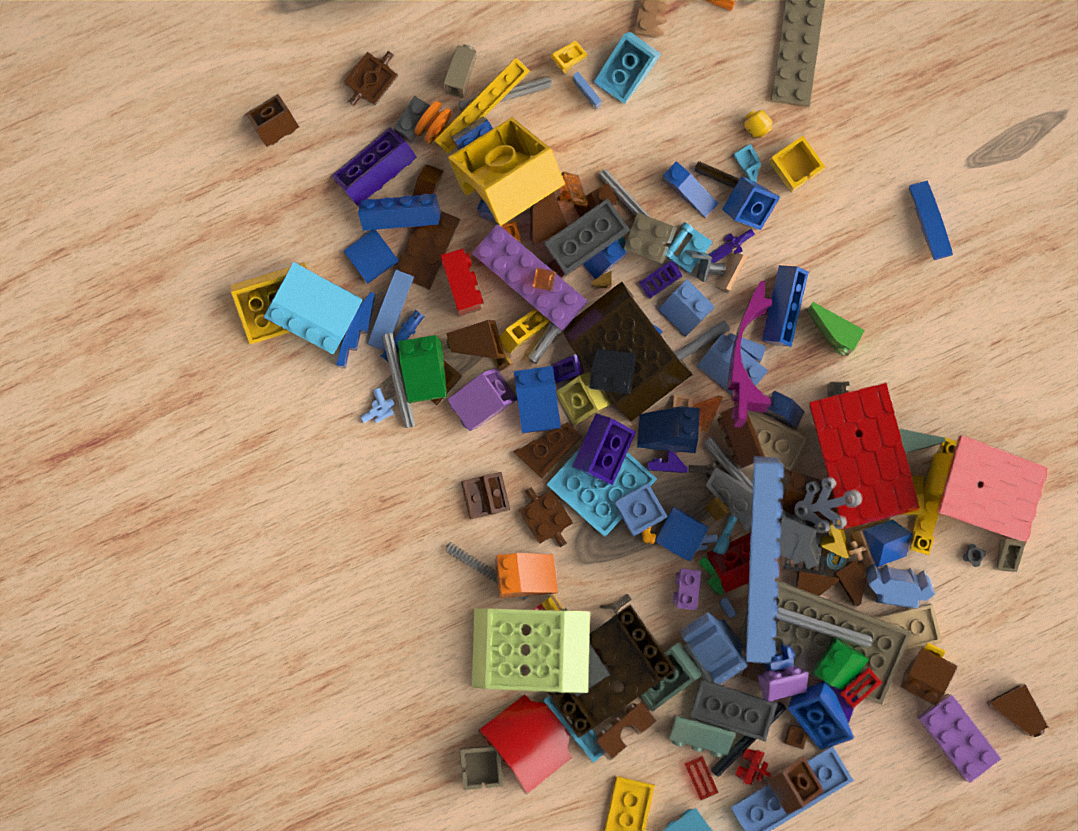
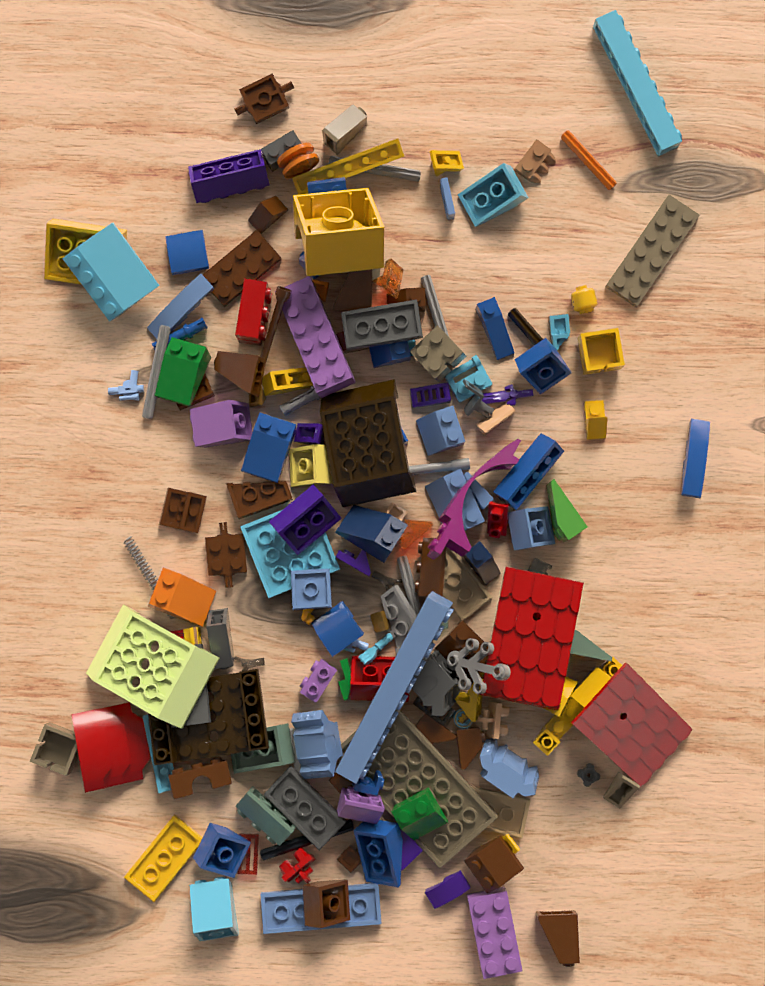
camera: 20 degrees right, 0 degrees up
reddish brown slope [246,94,299,147] -> none
blue slope [336,292,376,368] -> none
blue brick [358,194,441,231] -> none
clear orange tile [532,268,556,291] -> none
black slope [589,349,637,394] -> none
pearl gold slope [592,271,612,288] -> none
medium blue tile [719,597,737,618] -> none
light grey axle [776,608,872,648] -> none
red tile [839,667,883,709] -> none
blue slope [862,519,912,568] -> none
none -> blue slope [193,823,251,878]
none -> dark grey slope [206,608,234,669]
none -> reddish brown piece [260,286,292,362]
none -> dark purple slope [425,870,471,909]
none -> red hips [487,501,509,538]
none -> medium blue slope [508,506,555,551]
none -> yellow slope [584,400,608,440]

